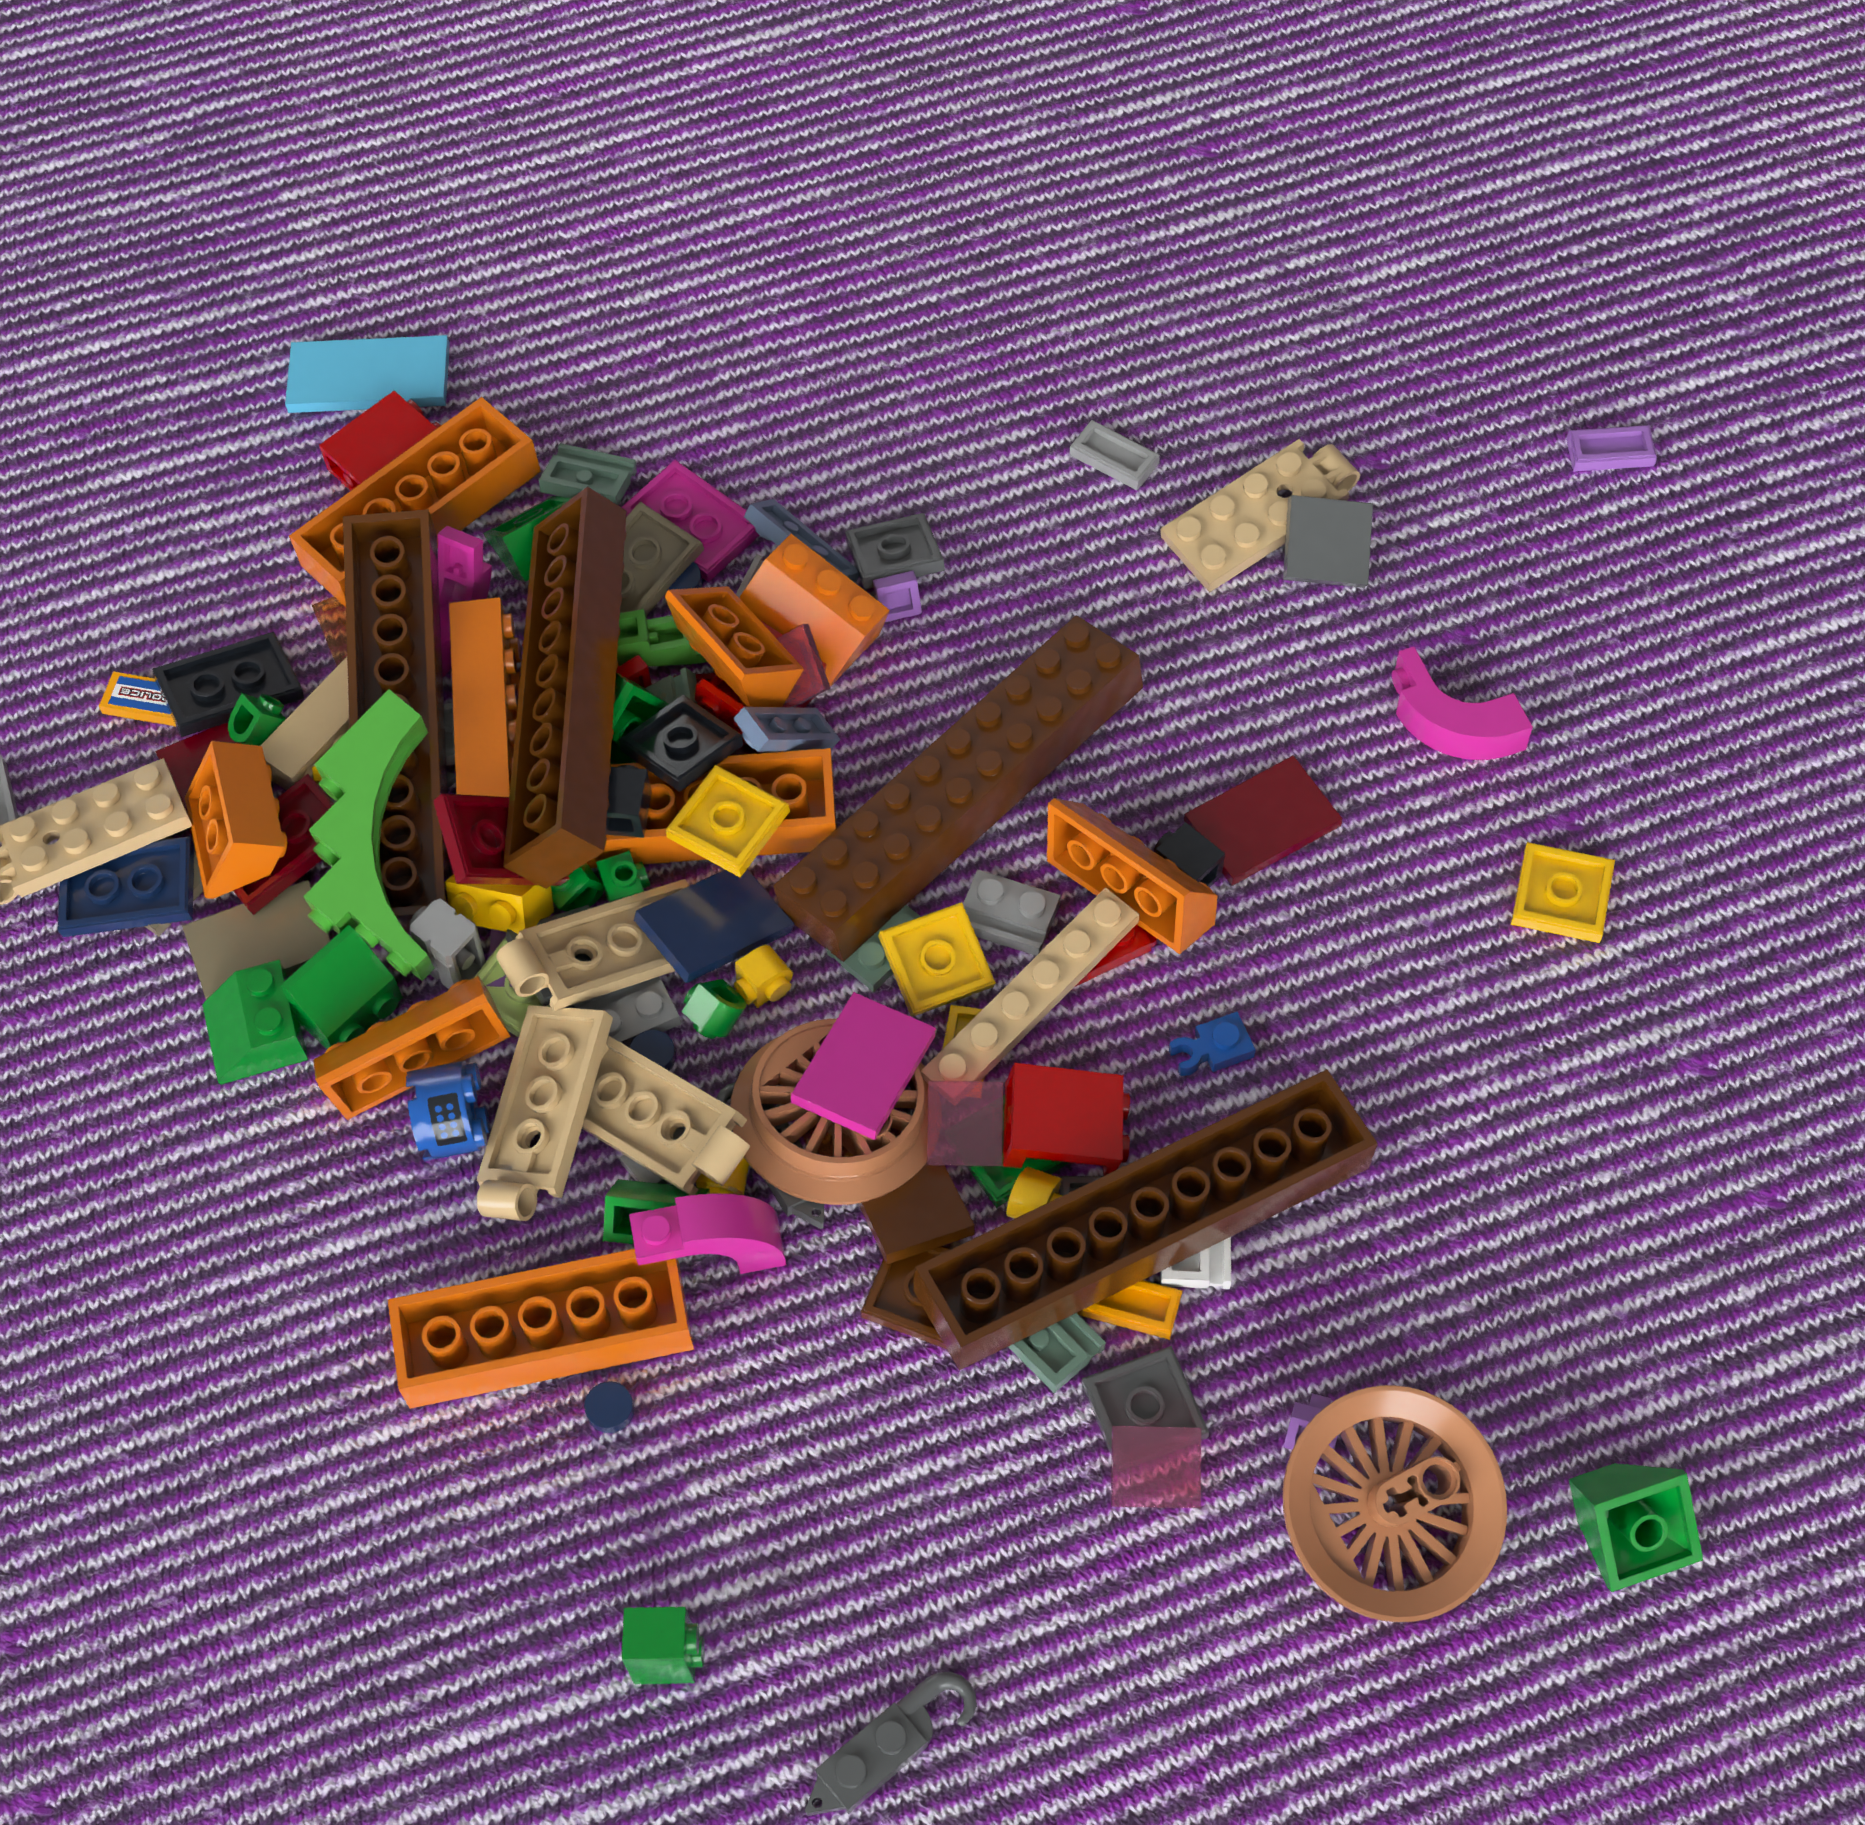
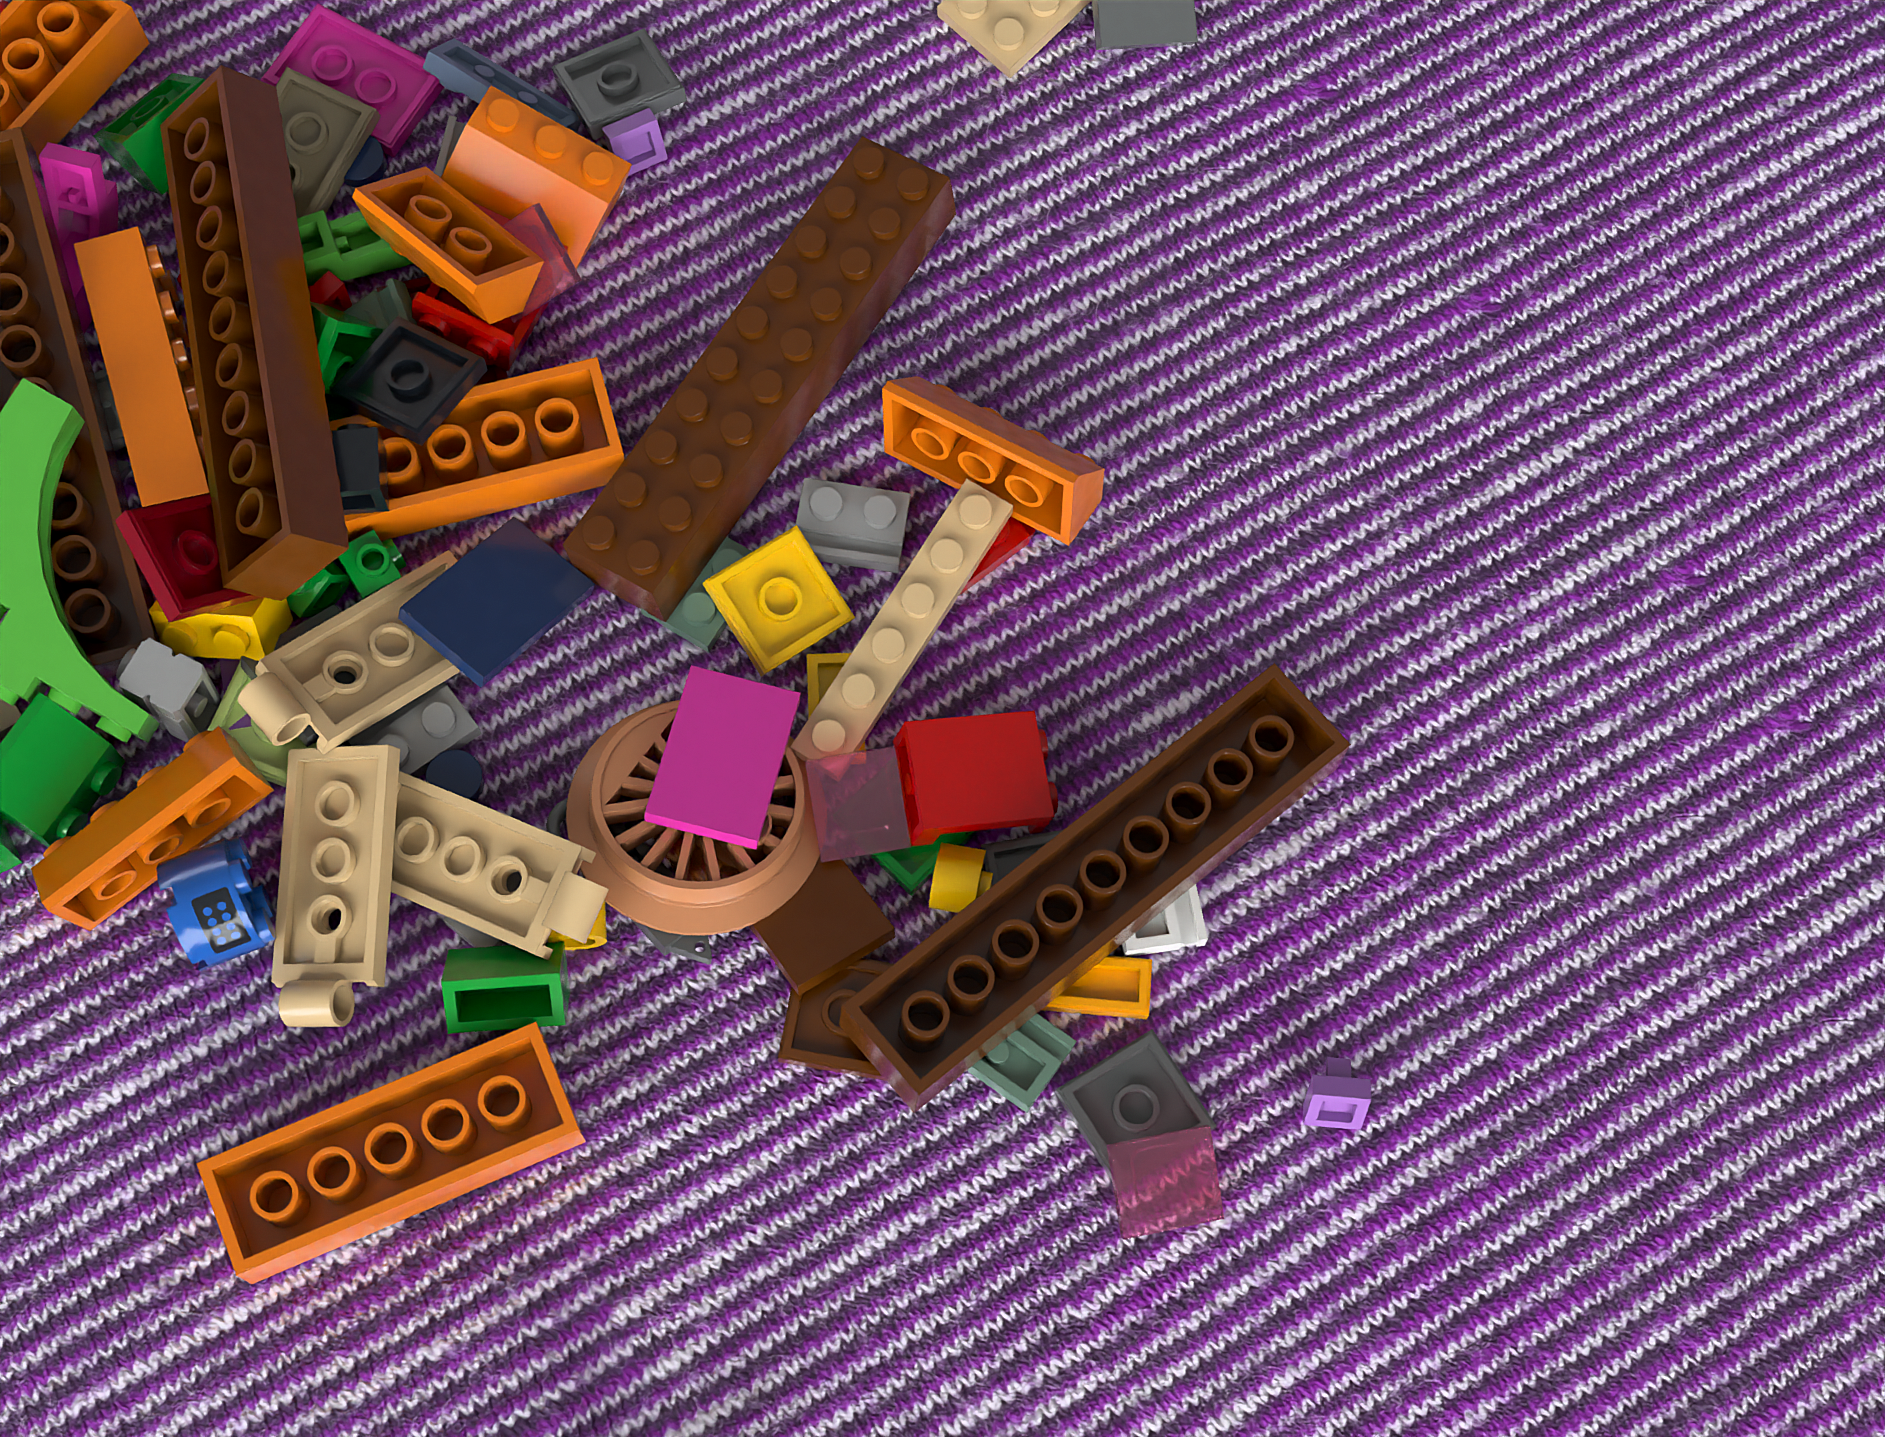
camera: 20 degrees left, 10 degrees up
sand green plate [539,443,637,505] -> none
dark blue tile [584,1381,635,1433] -> none
dark pink arch [629,1194,786,1274] -> none
yellow tile [665,765,790,878] -> none
green plate [681,979,747,1039] -> none
sand blue plate [733,707,841,751] -> none
yellow plate [734,945,793,1008] -> none
black brick [1154,822,1225,888] -> none
blue plate [1169,1011,1256,1076] -> none
dark red tile [1184,755,1343,886] -> none
nougat piece [1282,1385,1507,1622] -> none
dark pink arch [1392,646,1533,760] -> none
yellow tile [1511,842,1615,943] -> none
green slope [1569,1463,1703,1592] -> none

